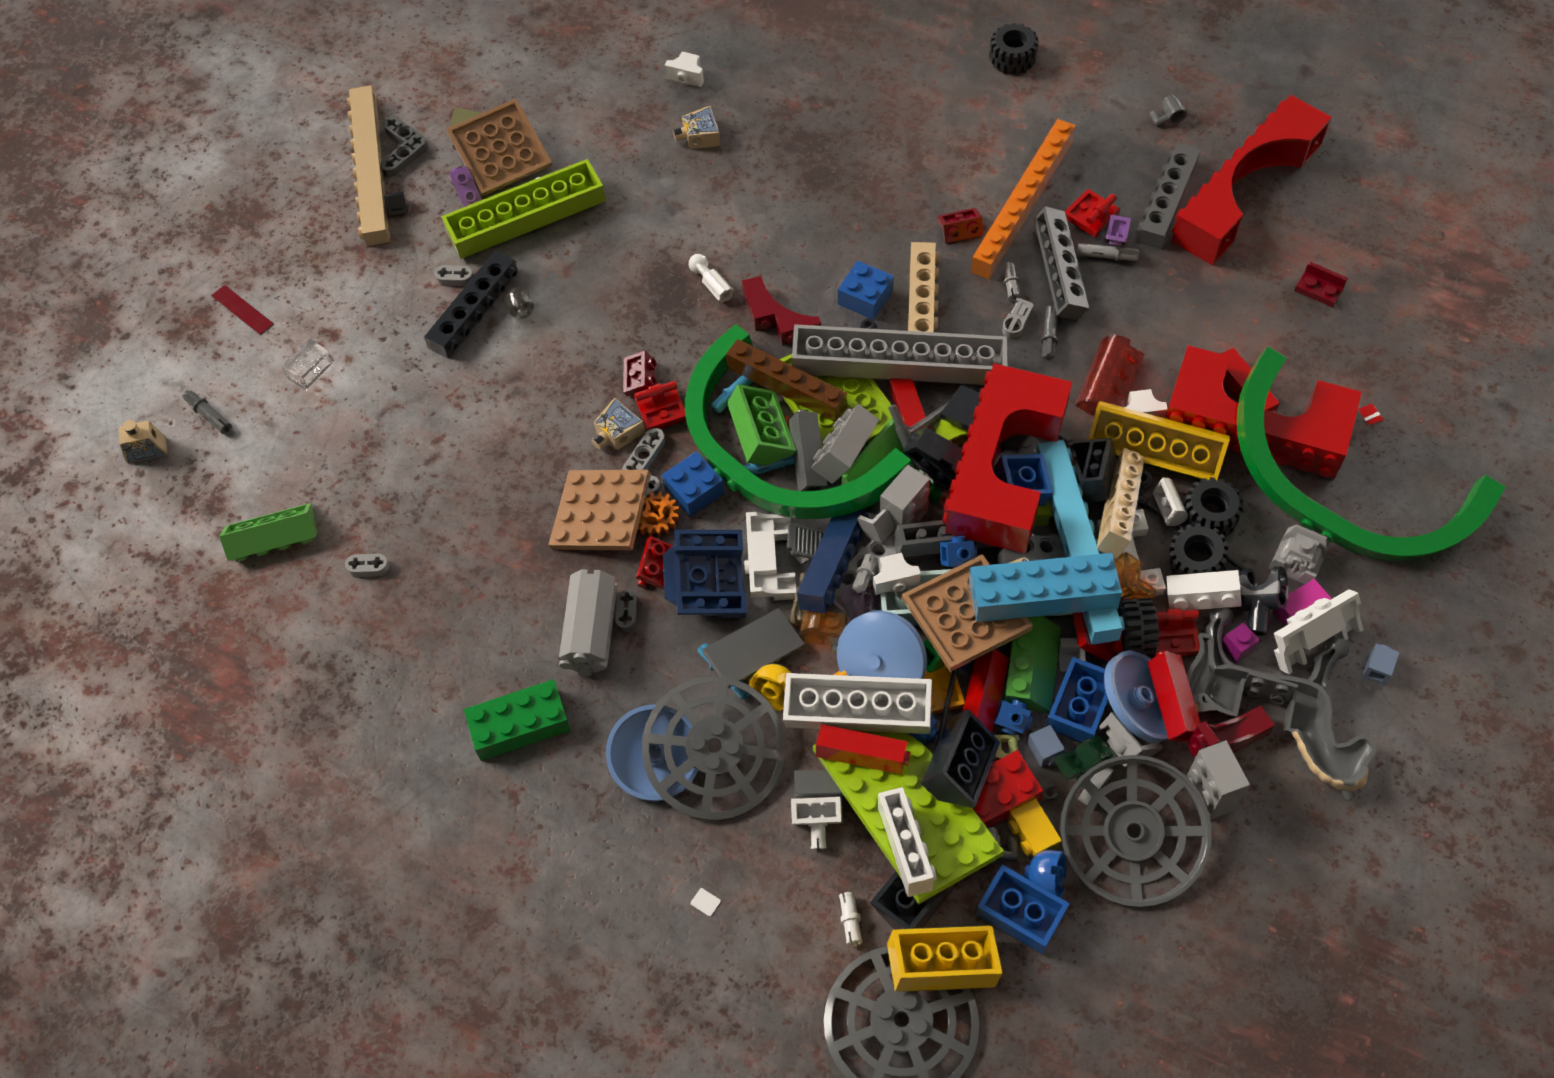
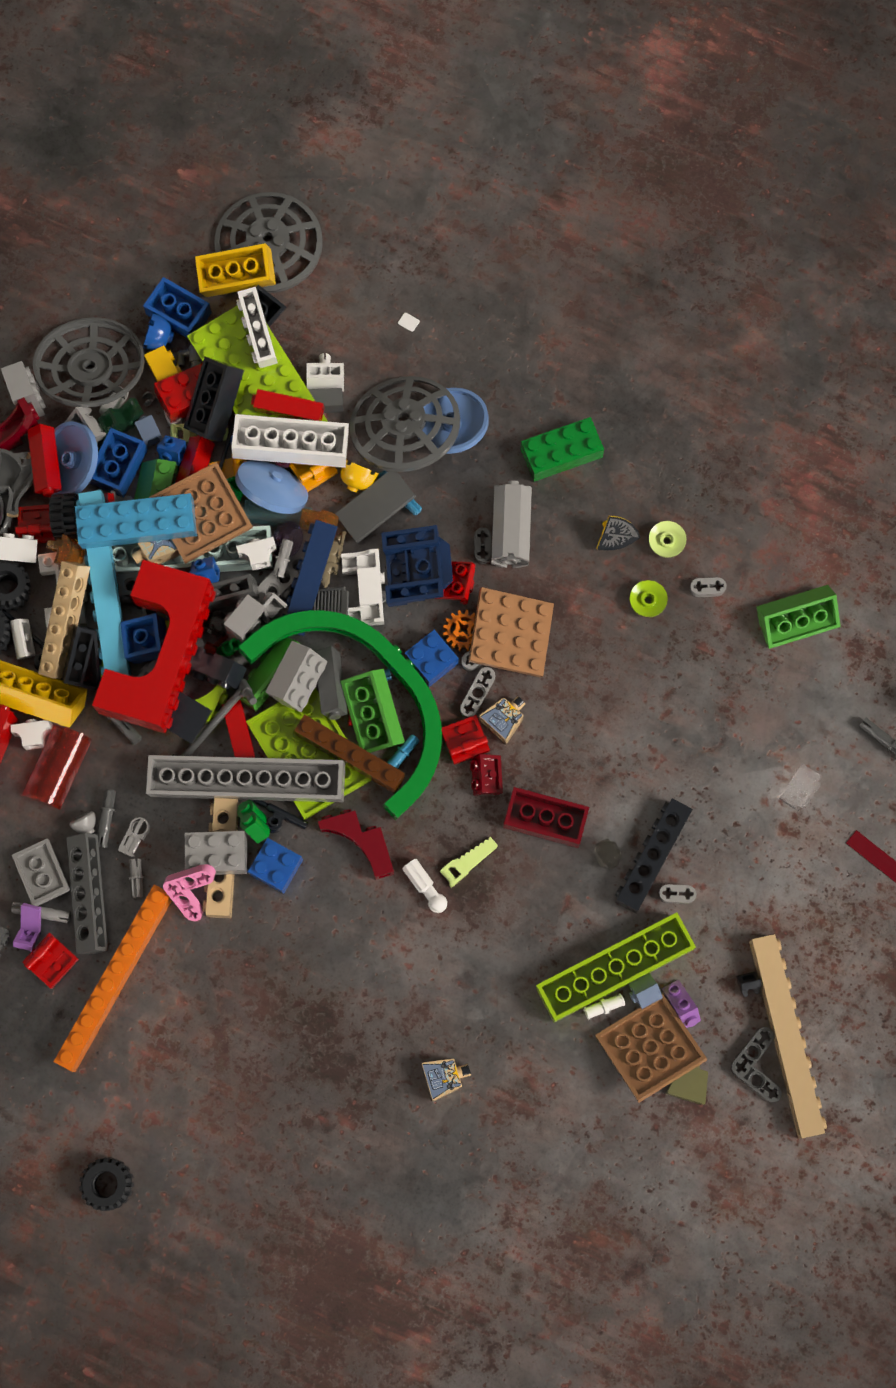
camera: 175 degrees right, 15 degrees up
white brick [665,52,704,87] -> none
white pin [839,892,863,946] -> none
dark red bracket [937,208,984,243] -> none
none -> light grey plate [12,838,70,906]
none -> light grey brick [69,811,96,833]
none -> bright pink beam [163,864,216,921]
none -> light grey brick [185,831,247,875]
none -> green brick [237,799,270,844]
none -> yellowish green piece [440,837,498,888]
none -> dark red brick [503,787,590,848]
none -> shield [596,515,641,550]
none -> sand blue brick [629,973,663,1009]
none -> lime dish [630,580,668,617]
none -> yellowish green dish [649,521,687,557]

